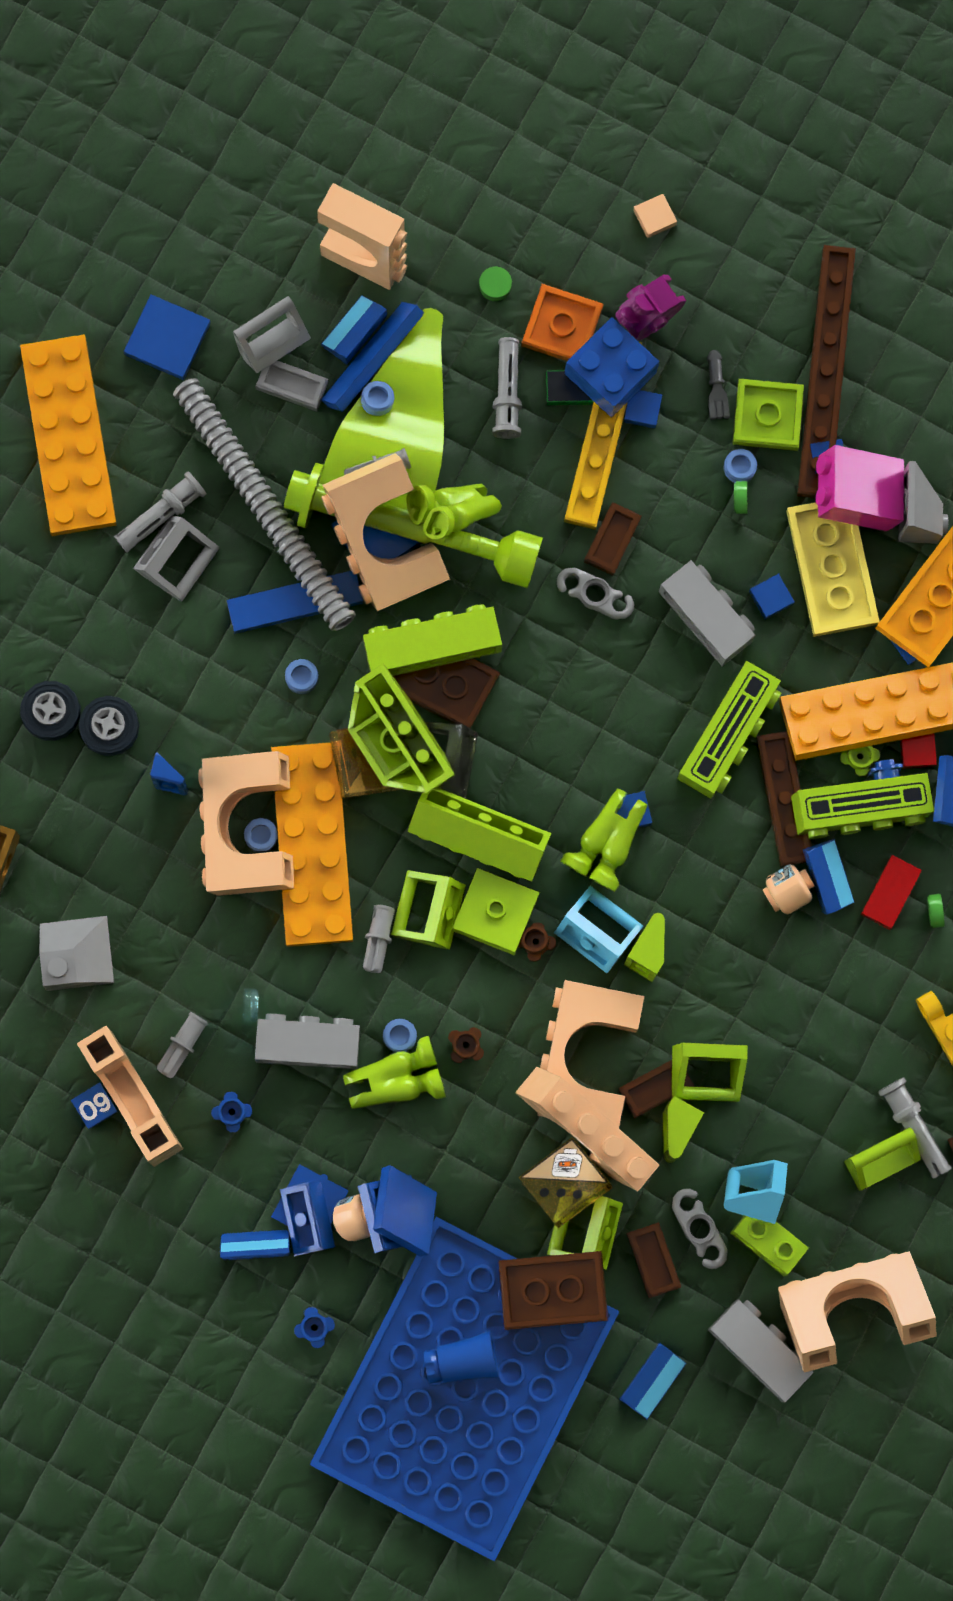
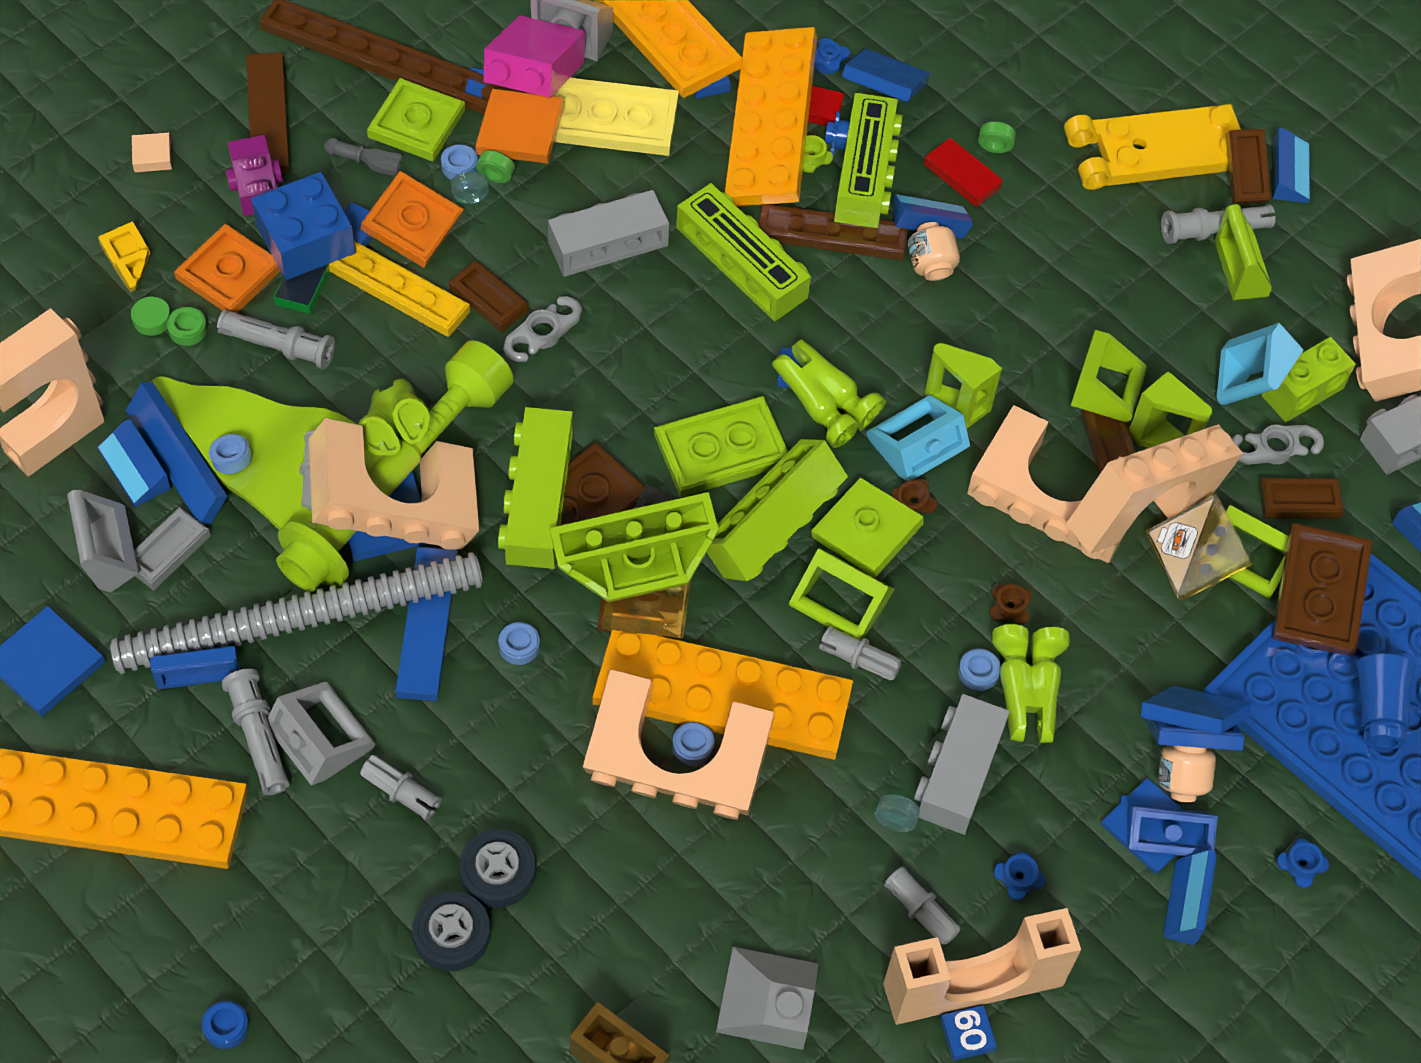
camera: 70 degrees left, 20 degrees down
blue slope [150,752,188,795] -> none
blue tile [749,574,795,620] -> none
none -> yellow slope [98,221,151,292]
none -> blue tile [150,646,240,690]
none -> bright green tile [167,307,207,346]
none -> reddish brown tile [246,52,290,174]
none -> orange tile [360,171,464,268]
none -> light grey axle [360,755,442,821]
none -> clear light blue tile [451,172,489,204]
none -> orange tile [475,89,564,164]
none -> lime tile [654,396,788,498]

